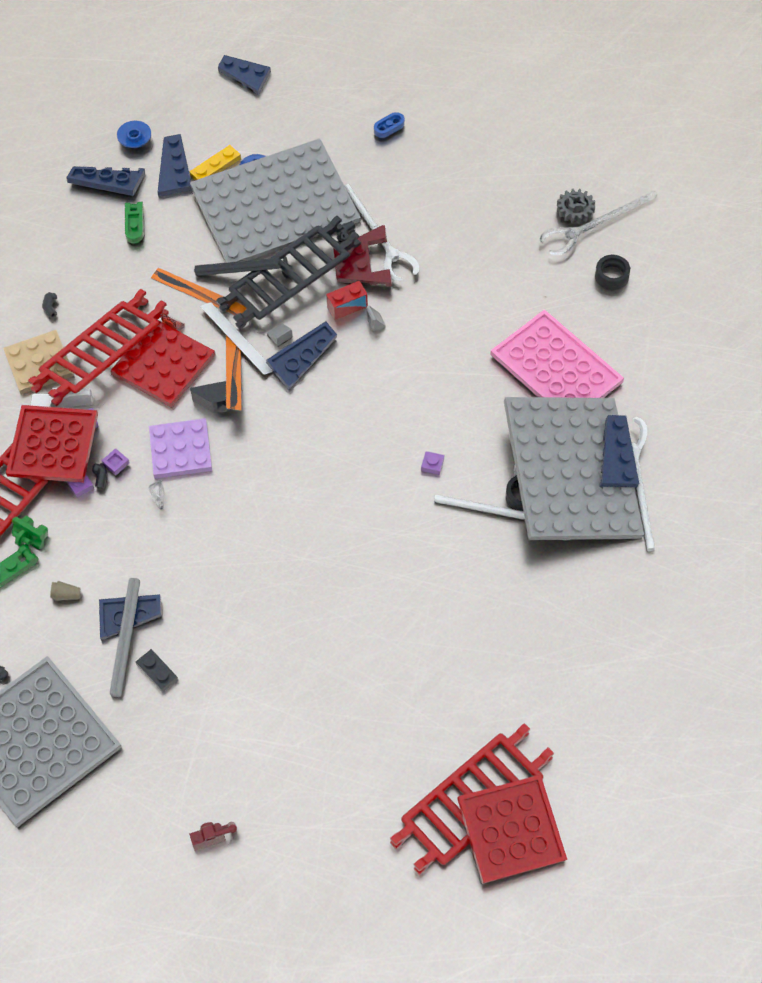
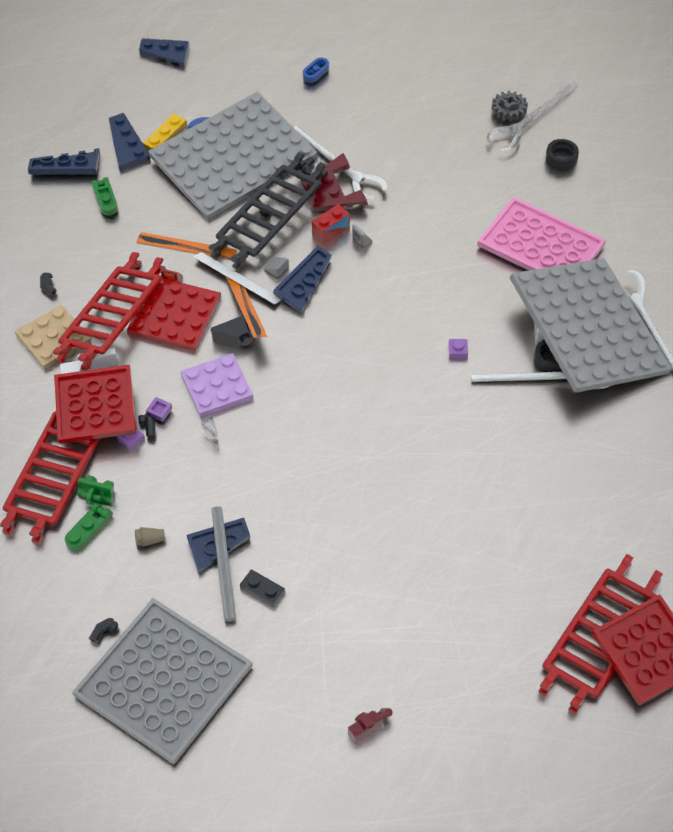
camera: 15 degrees left, 5 degrees down
blue dish [117,120,151,148] -> none
black axle [194,258,281,276] -> none
dark blue wing [600,415,640,488] -> none

